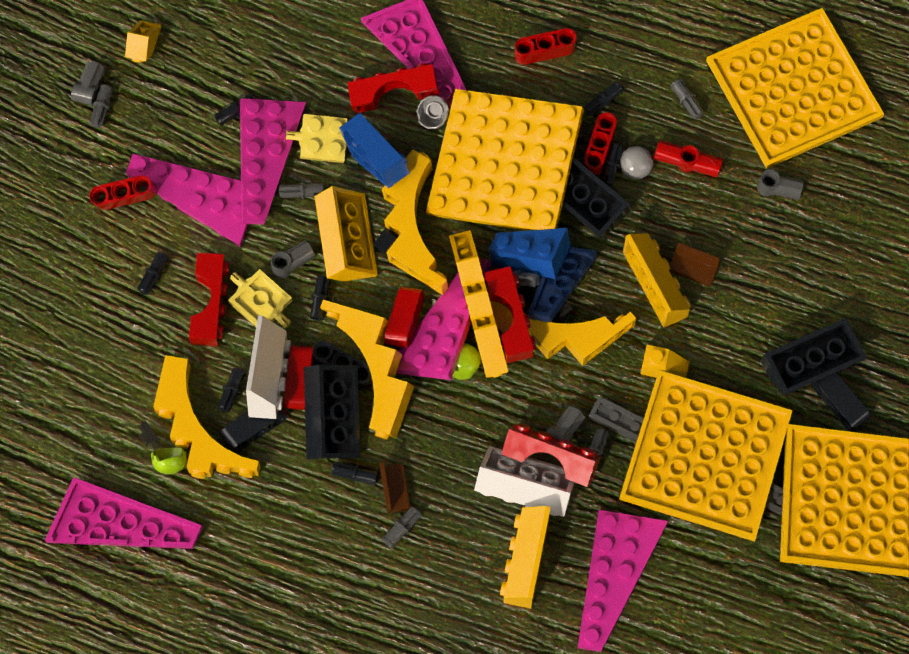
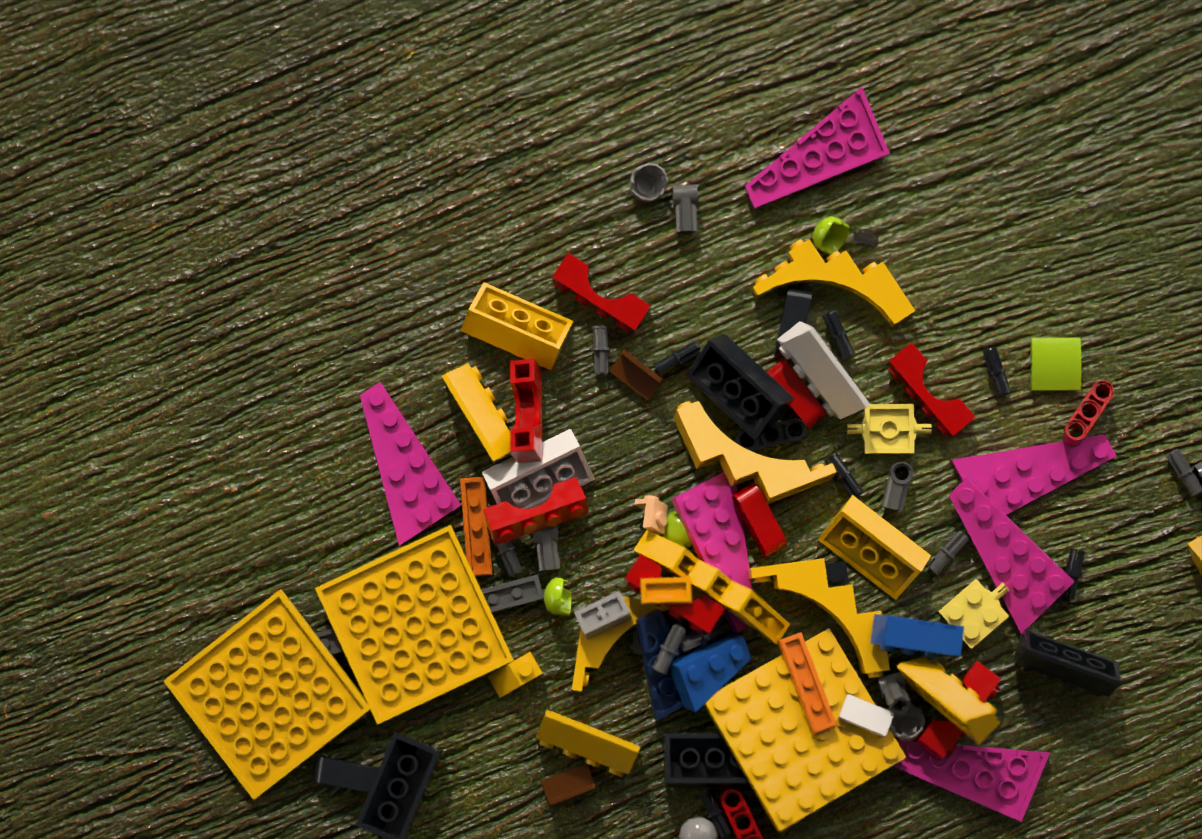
camera: 130 degrees right, 15 degrees up
none -> orange tile [460,477,493,577]
none -> yellow slope [461,282,573,370]
none -> red arch [510,358,542,463]
none -> lime hair [543,578,571,616]
none -> red arch [552,253,651,333]
none -> light grey hinge [574,591,632,640]
none -> light grey hair [629,163,668,202]
none -> light nougat bracket [634,496,668,534]
none -> light orange tile [640,577,692,604]
none -> dark grey axle [652,624,686,674]
none -> dark grey piece [672,184,698,234]
none -> orange tile [777,632,837,735]
none -> white tile [838,694,894,737]
none -> dark grey piece [877,672,911,716]
none -> yellow slope [897,657,1000,745]
none -> black slope [1014,629,1121,697]
none -> lime slope [1030,338,1082,390]

